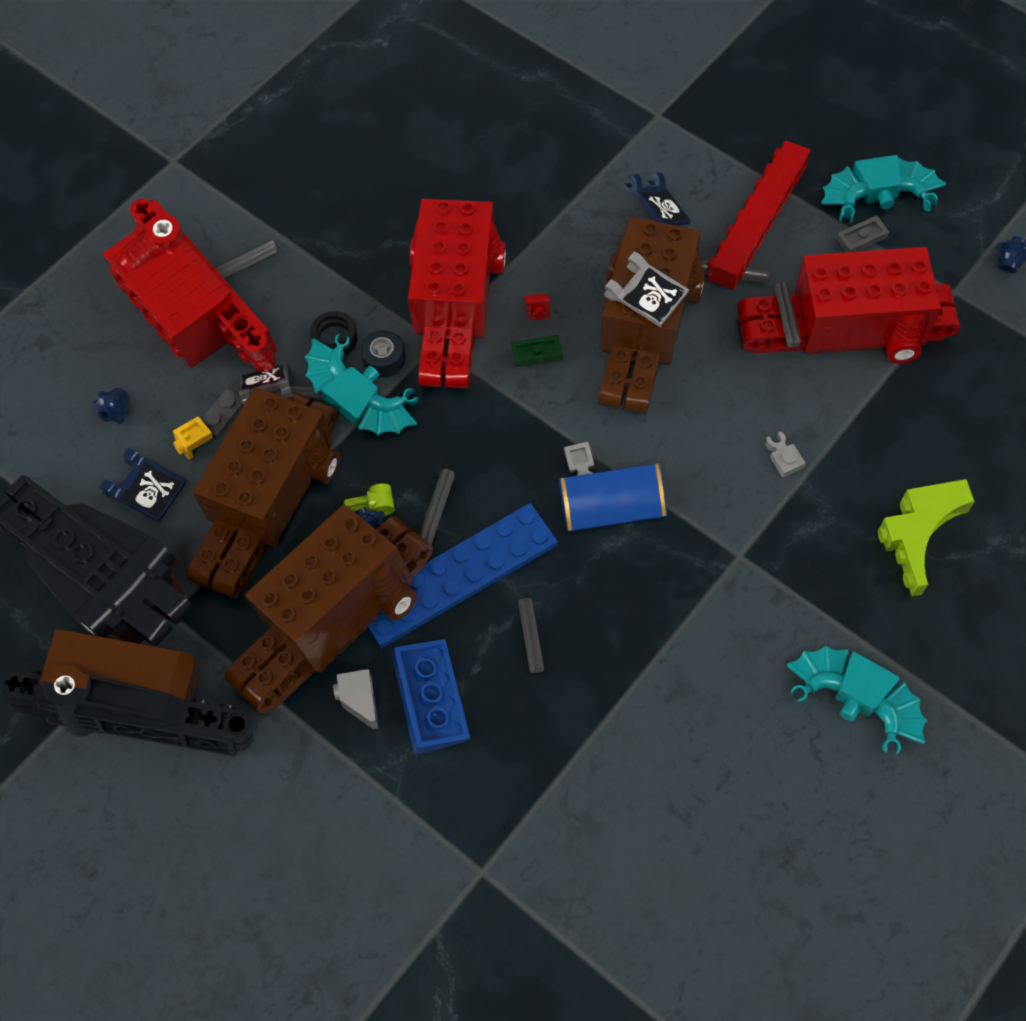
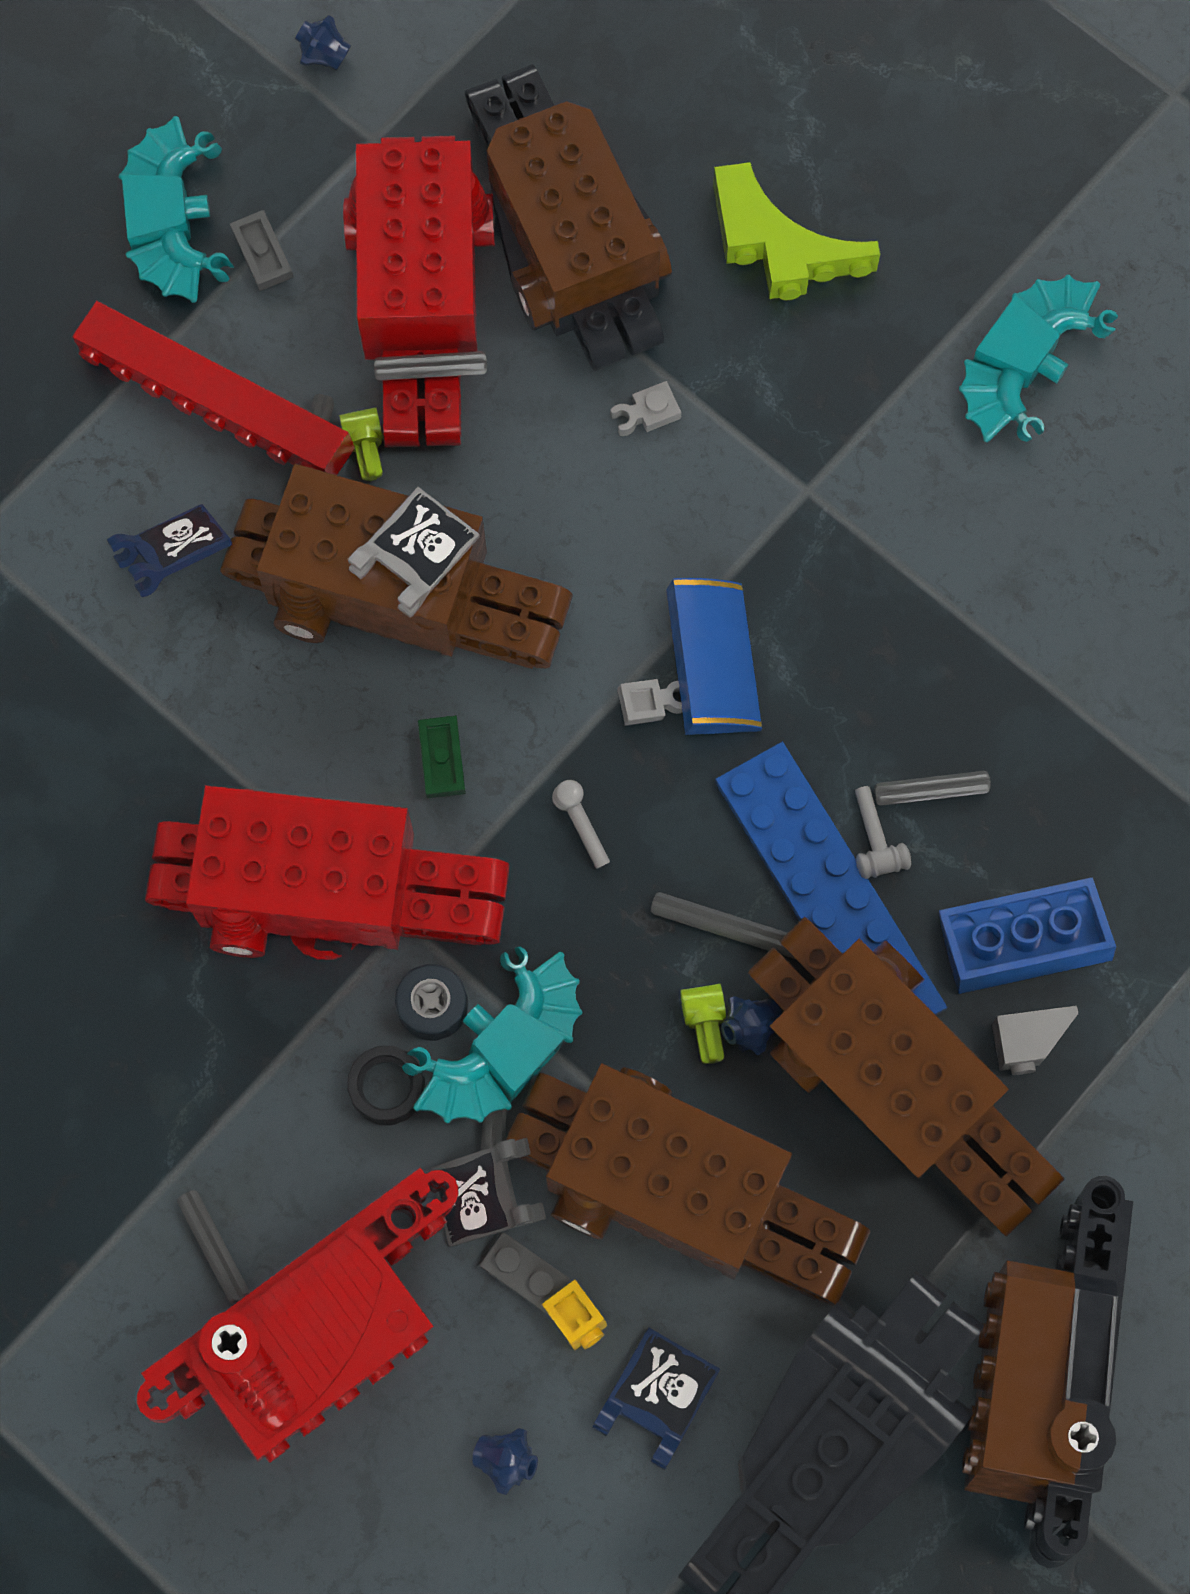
camera: 90 degrees left, 10 degrees up
red bracket [524,293,550,321] -> none
none -> lime axle [339,407,383,481]
none -> reddish brown piece [464,64,672,371]
none -> light grey piece [552,780,610,869]
none -> light grey piece [855,786,911,879]

